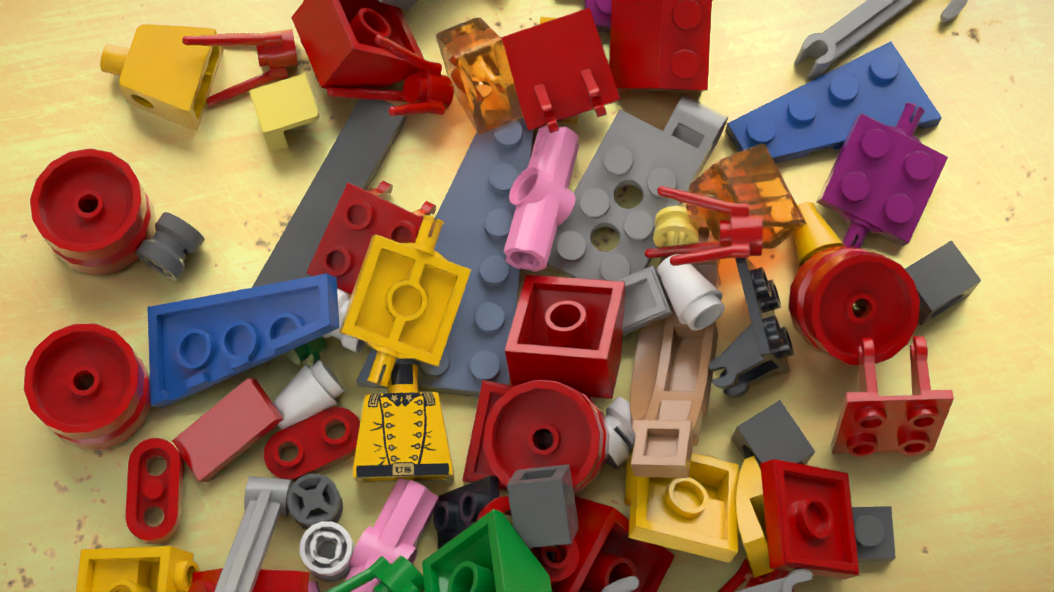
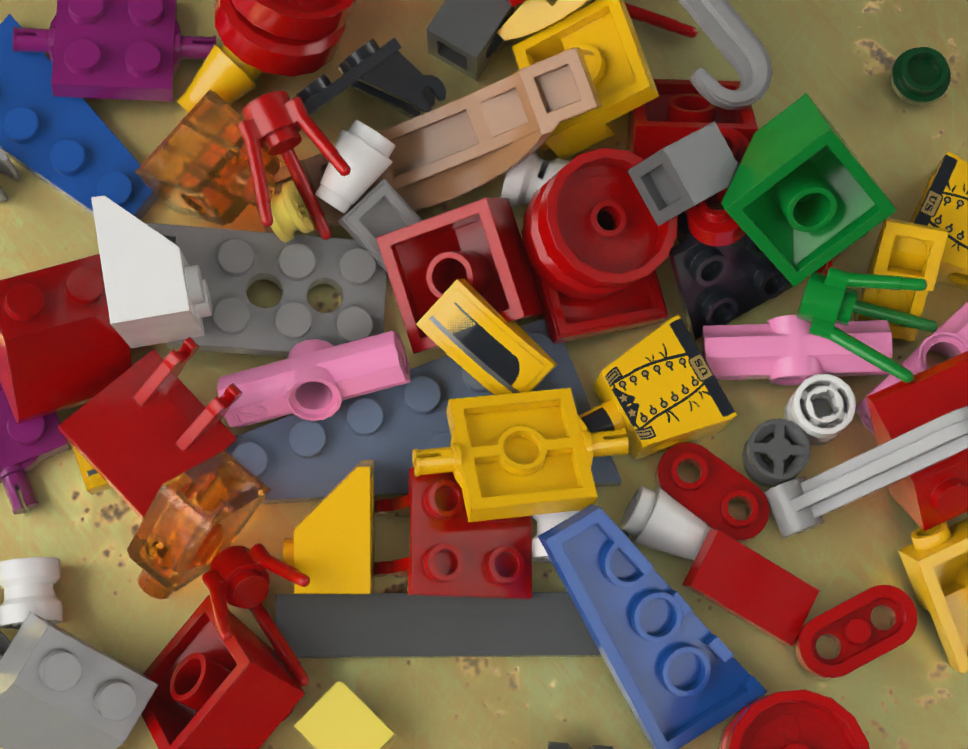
camera: 115 degrees left, 5 degrees up
none -> white slope [91,195,212,349]
none -> yellow slope [282,460,375,594]
none -> yellow slope [416,279,558,395]

